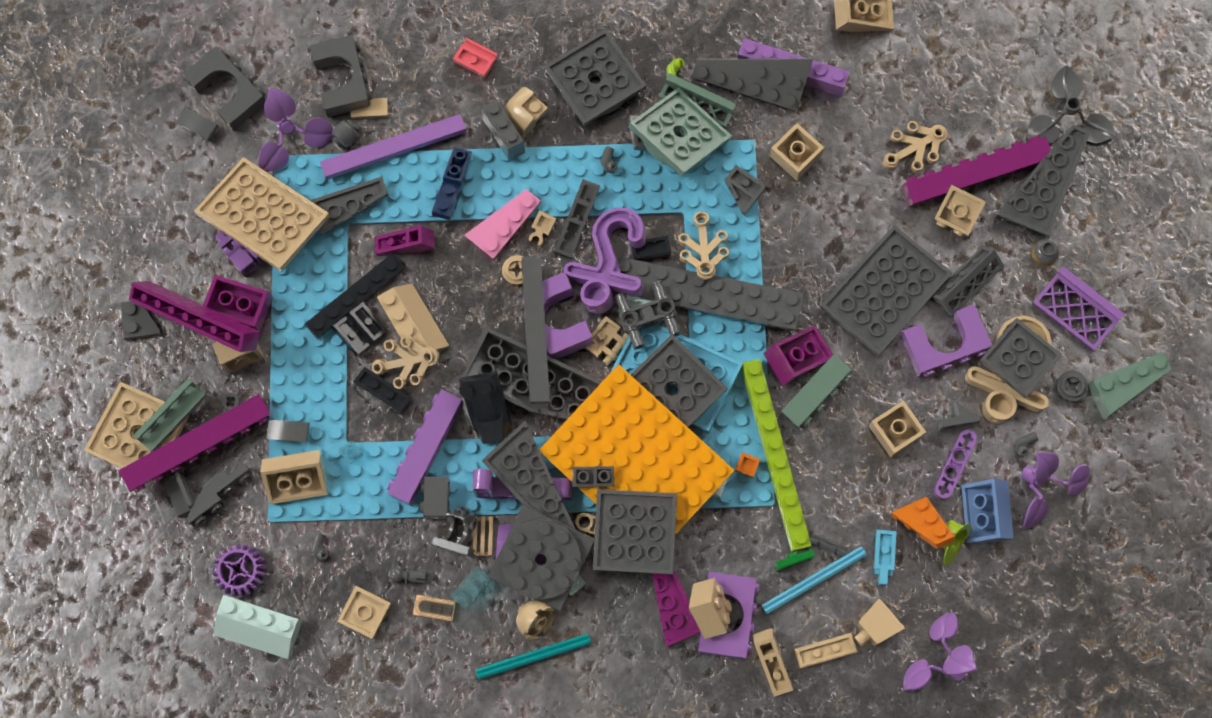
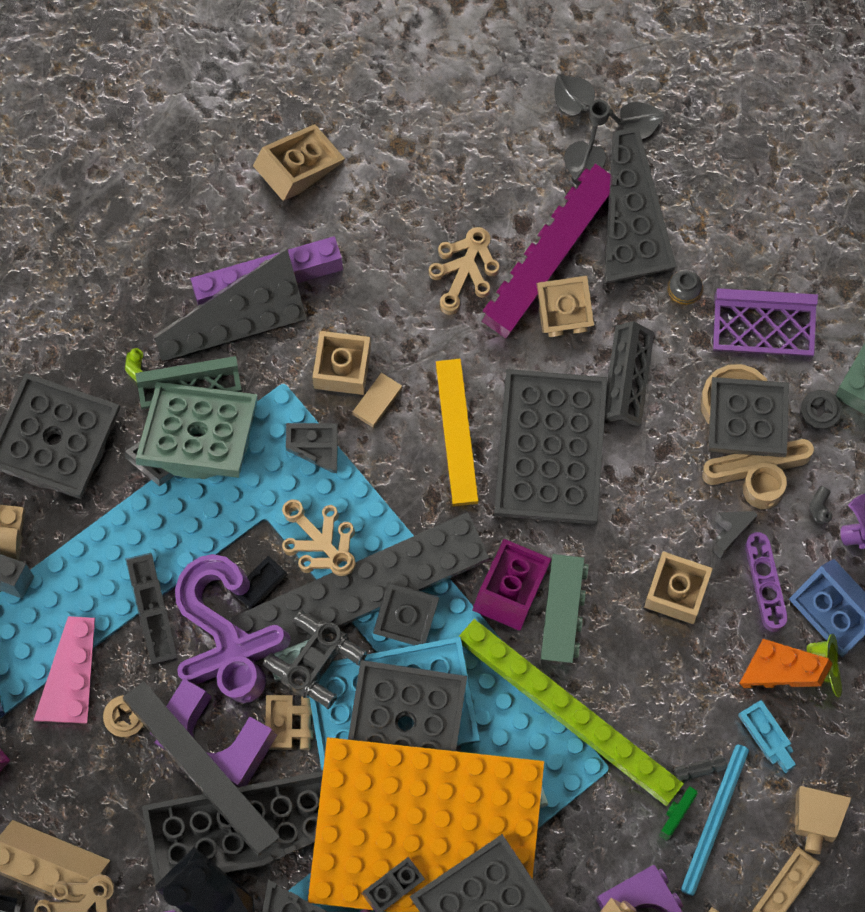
camera: 40 degrees left, 5 degrees down
tan plate [529,210,556,246] -> none
dark grey arm [600,146,617,173] -> none
orange plate [735,452,760,478] -> none
medium lavender arch [900,304,992,377] -> none
none -> tan tile [353,373,402,428]
none -> dark grey plate [373,582,439,645]
none -> yellow tile [436,359,478,507]

